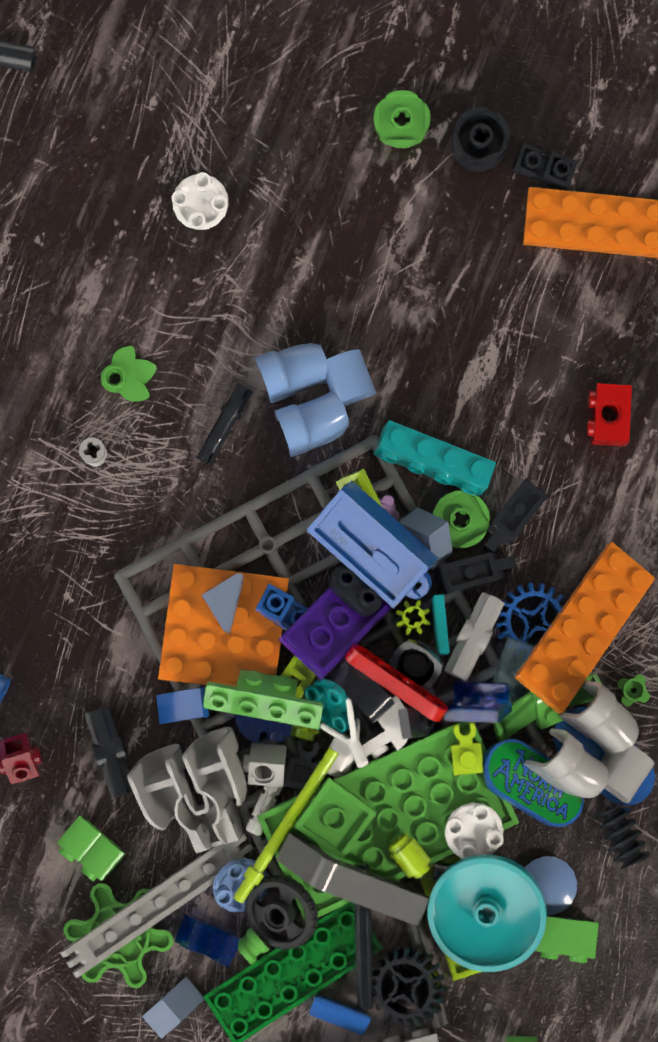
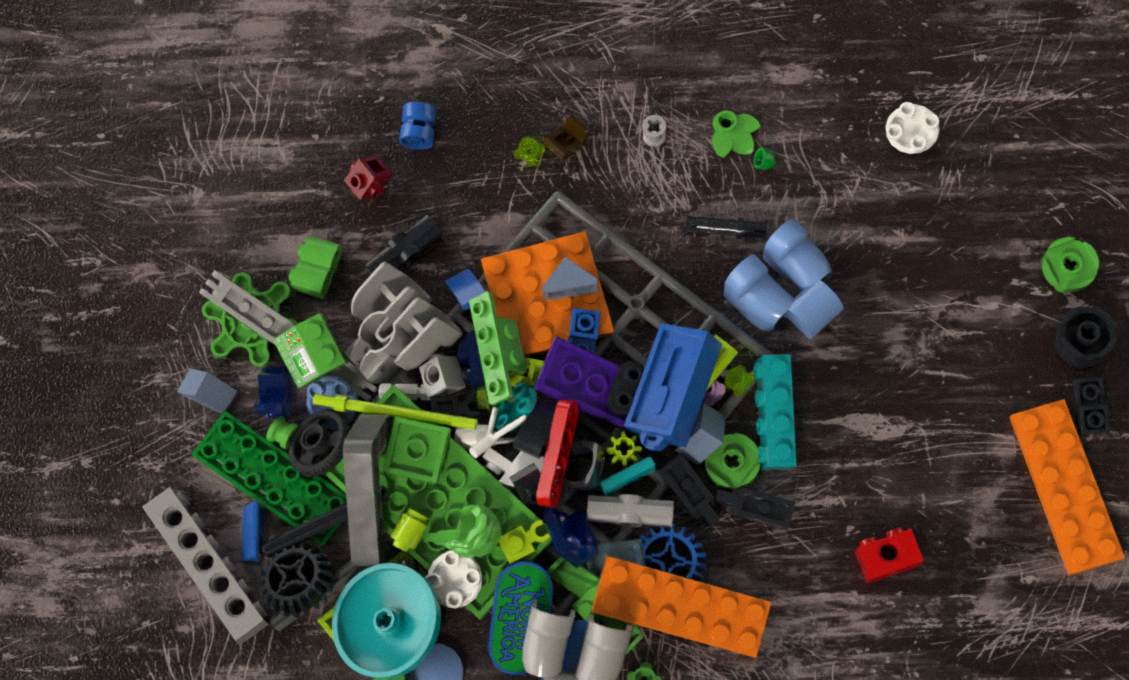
camera: 75 degrees right, 10 degrees down
none -> bright green slope [273,313,348,389]
none -> bright green hair [424,504,501,558]
none -> clear neon green plate [514,136,545,166]
none -> dark brown bracket [543,114,590,161]
none -> clear neon green plate [724,365,755,397]
none -> green hinge [754,147,776,170]

